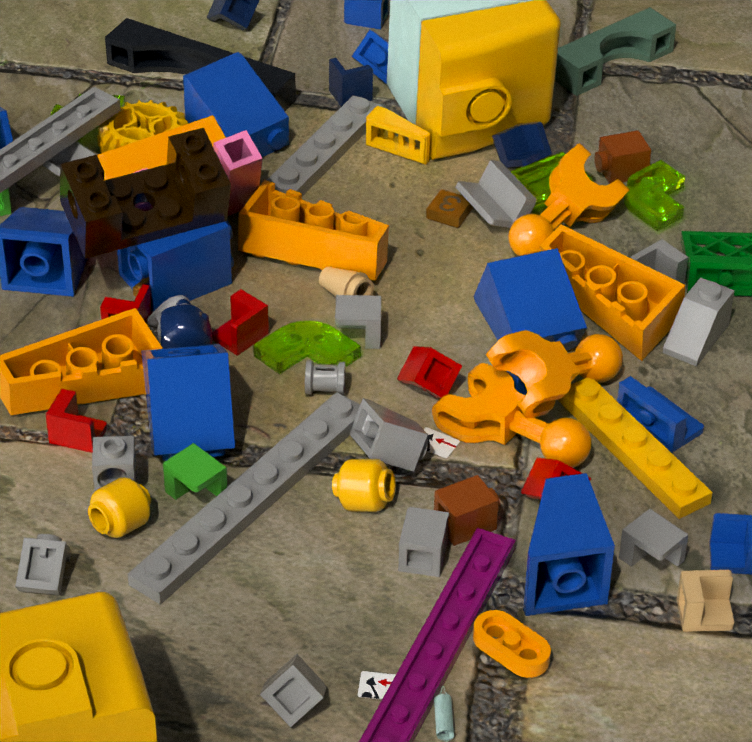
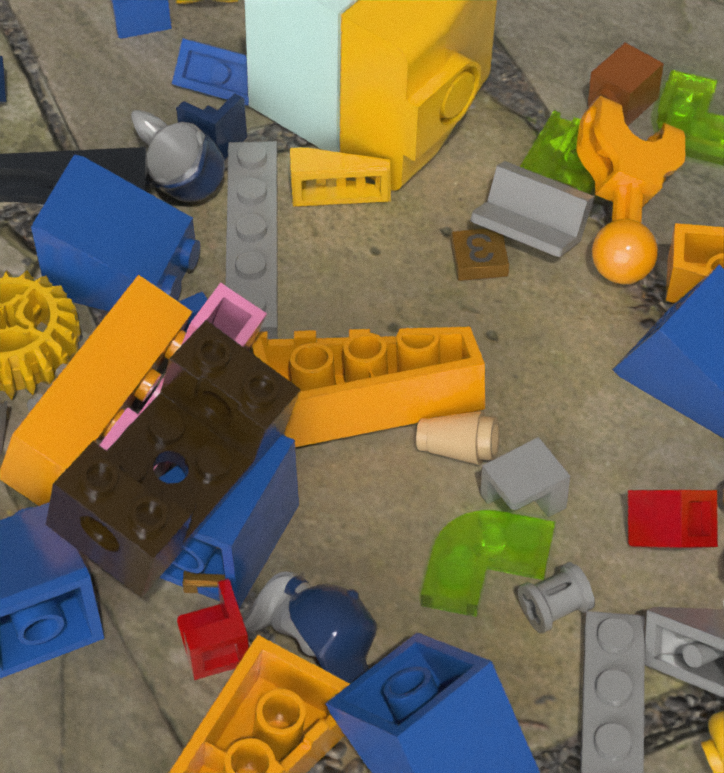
camera: 30 degrees left, 10 degrees up
red panel [212,289,269,356] -> none
dark blue panel [492,122,552,168] -> none
none -> hair [131,110,225,202]

